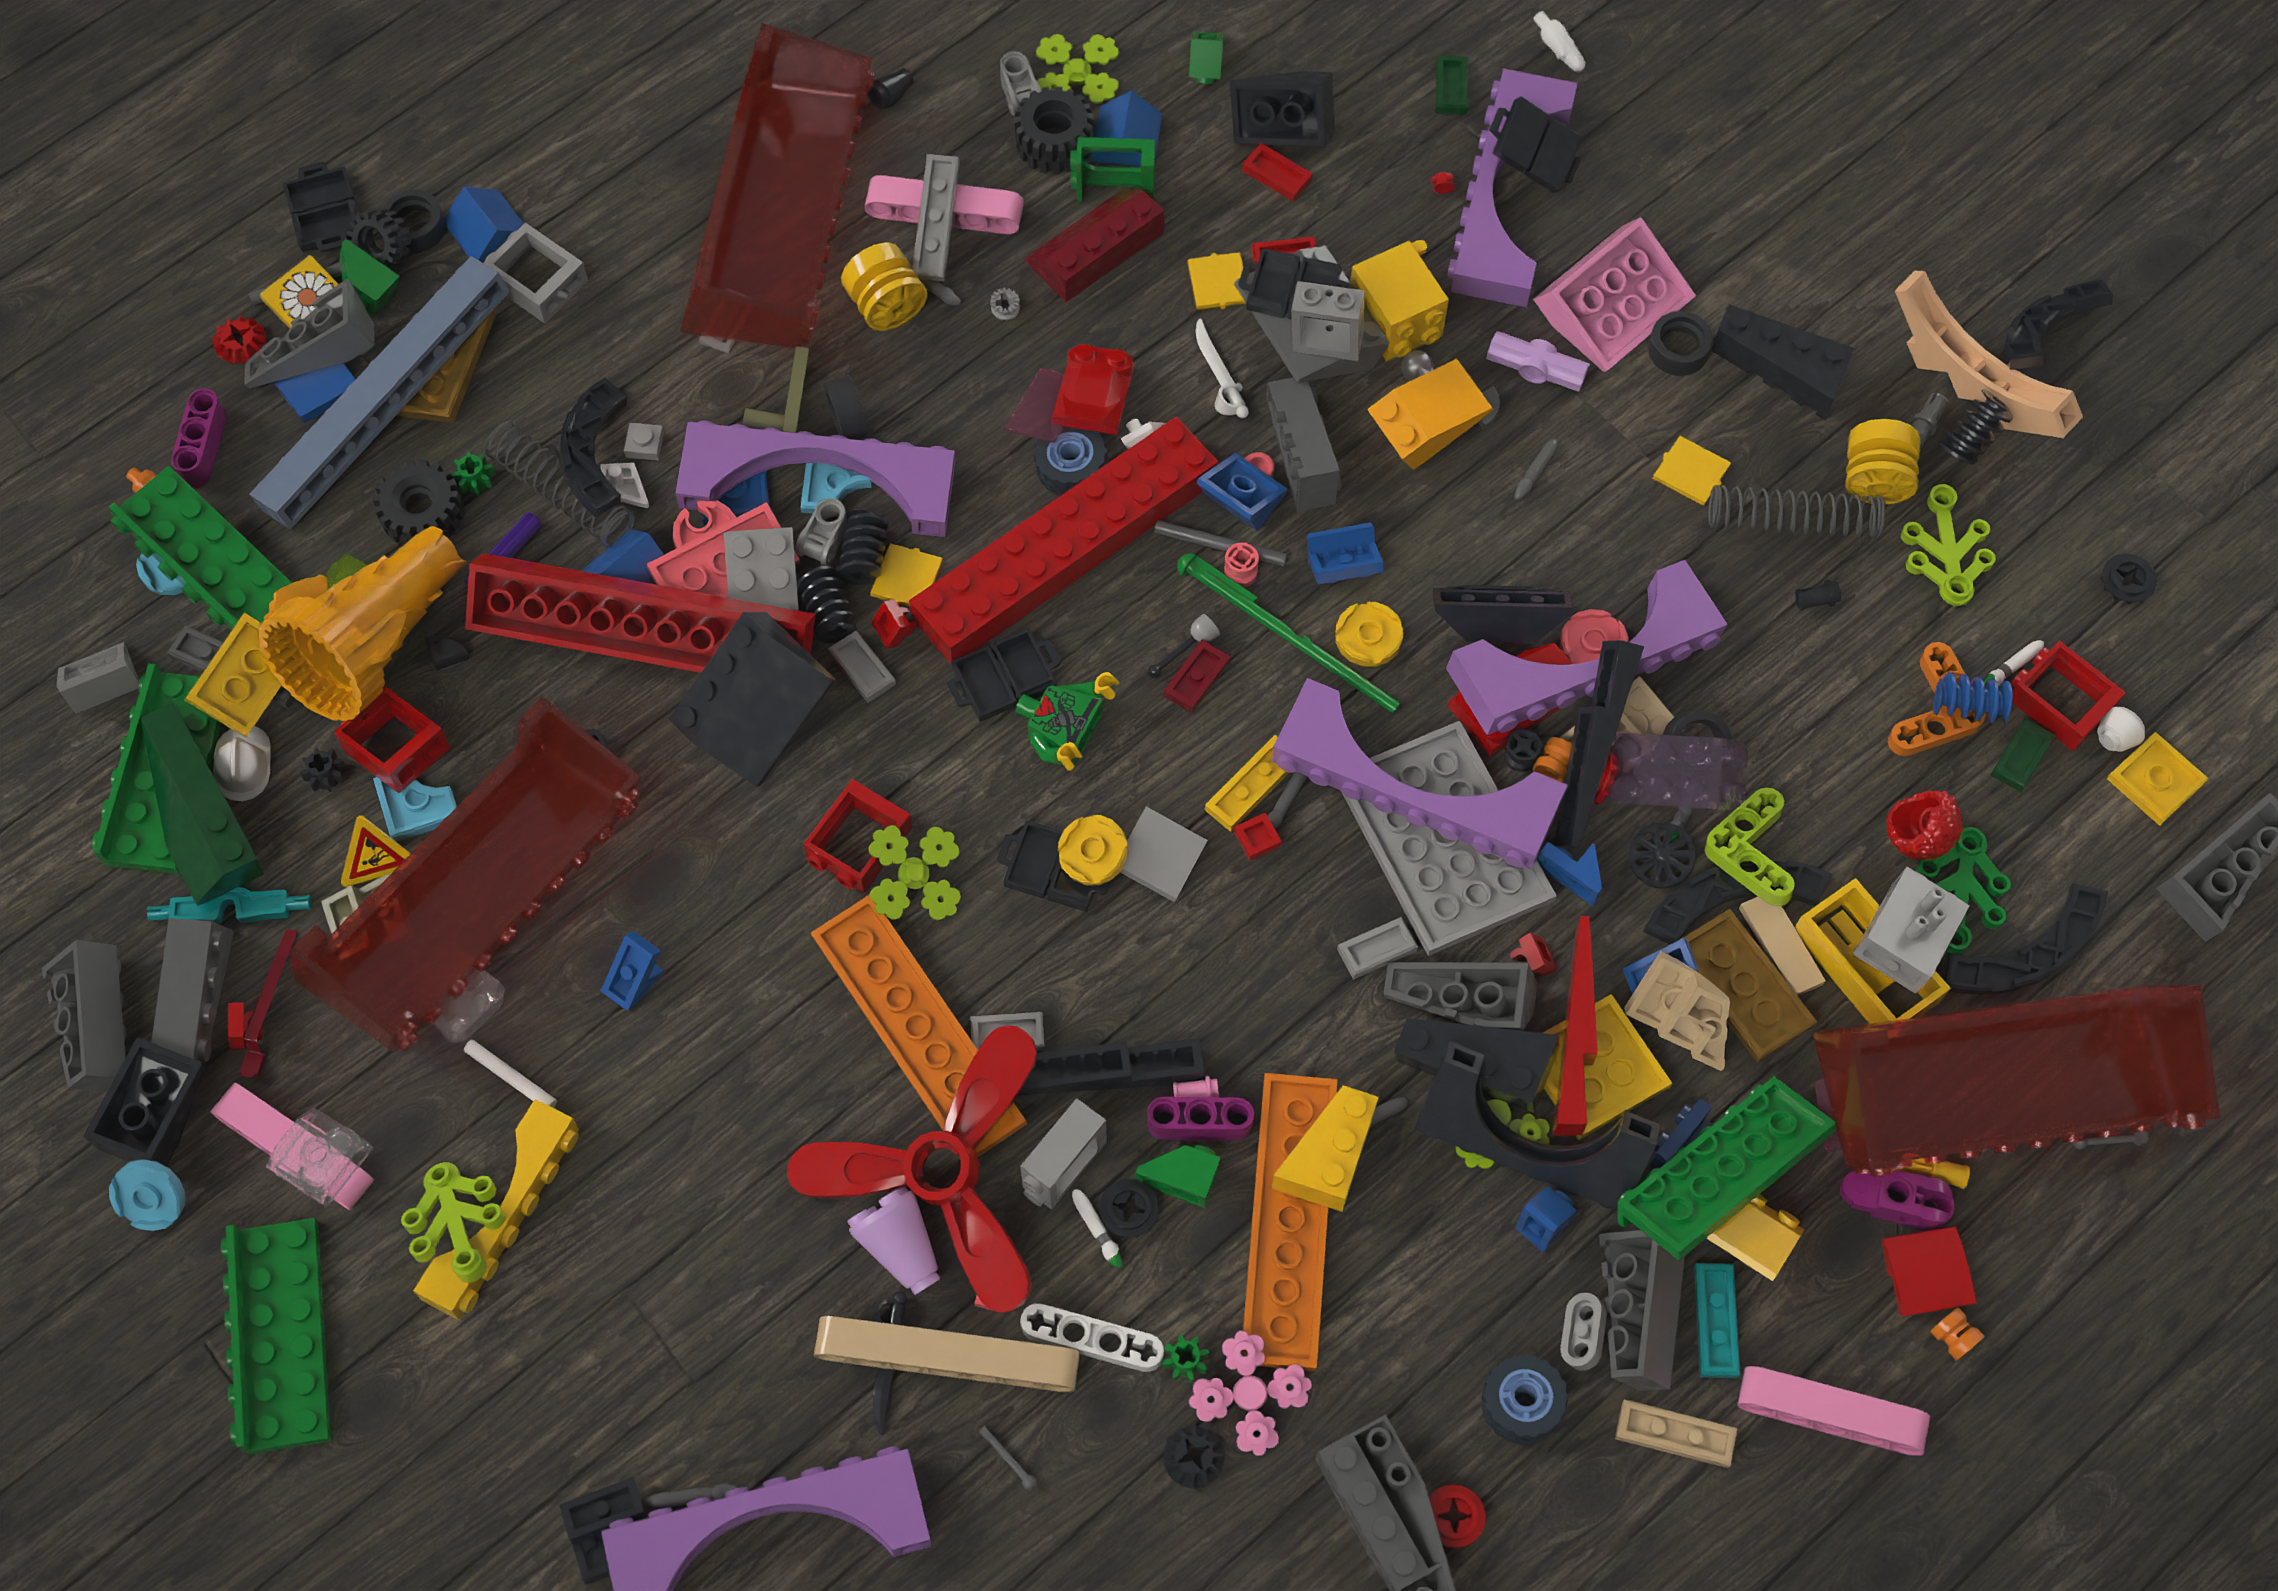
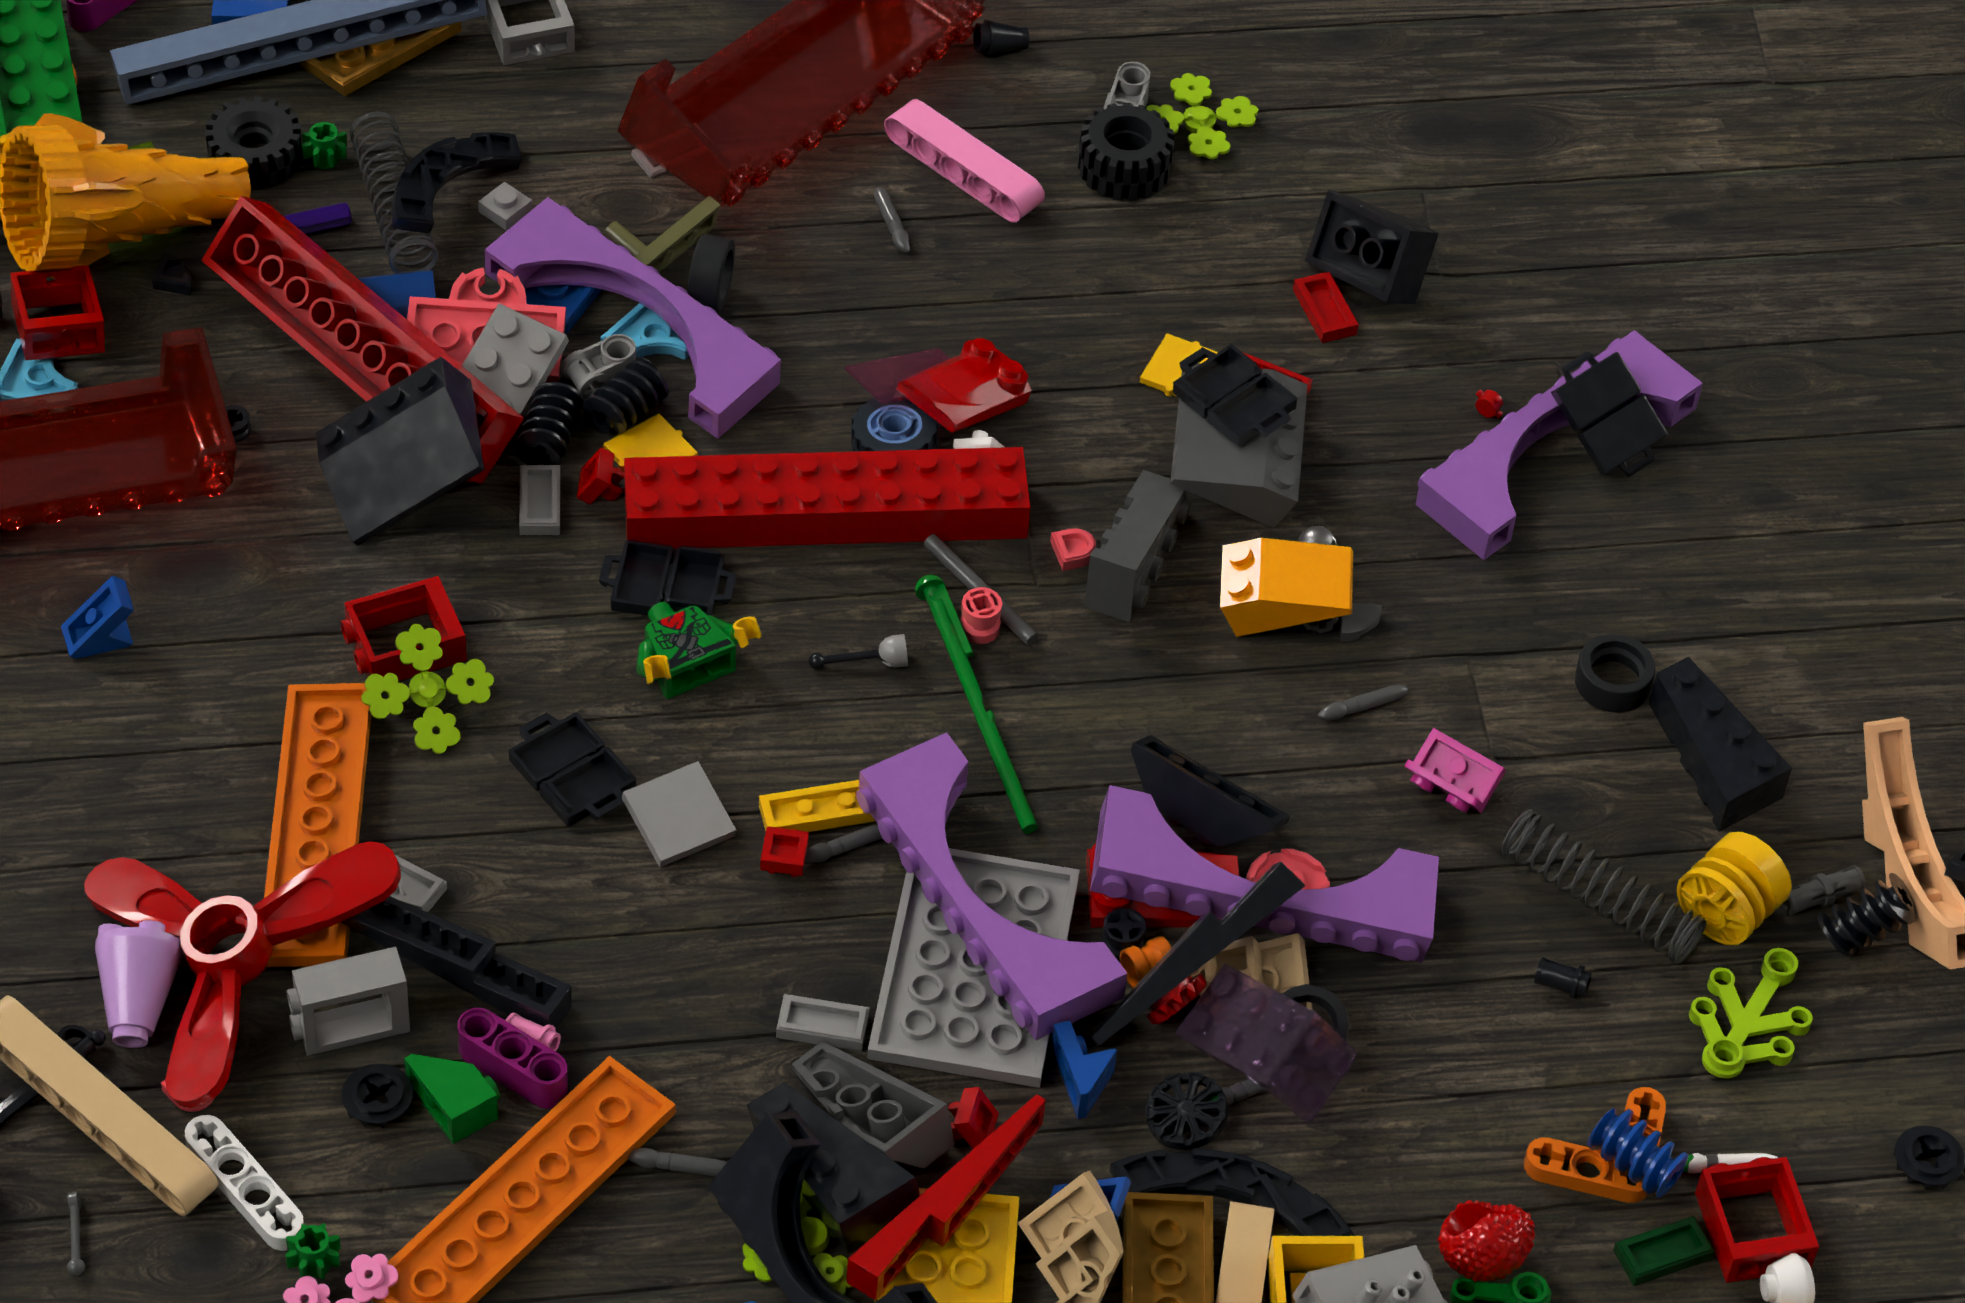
camera: 30 degrees right, 15 degrees down
white piece [601,463,649,508] -> none
yellow wheel [841,242,927,331] -> none
light grey tile [912,154,960,281] -> none
light grey bush [990,288,1020,320] -> none
dark red slope [1025,189,1164,303] -> none
yellow tile [1058,815,1129,885] -> none
green panel [1070,137,1155,202] -> none
white piece [1072,1189,1123,1267] -> none
blue slope [1091,90,1162,167] -> none
dark red plate [1163,640,1230,714] -> none
green slope [1189,32,1224,84] -> none
white sword [1196,319,1249,418] -> none
blue slope [1197,453,1288,532] -> none
yellow wedge [1272,1085,1378,1212] -> none
light grey window [1291,281,1364,361] -> none
blue bracket [1307,523,1384,584] -> none
yellow tile [1335,602,1403,667] -> none
yellow container [1350,240,1449,361] -> none
dark green tile [1435,56,1468,115] -> none
lavender piece [1486,331,1589,392] -> none
bright pink slope [1533,217,1696,372] -> none
white piece [1534,11,1585,72] -> none
yellow piece [1653,436,1731,506] -> none
lime beam [1705,787,1795,906] -> none
none -> dark pink bracket [1404,728,1506,813]

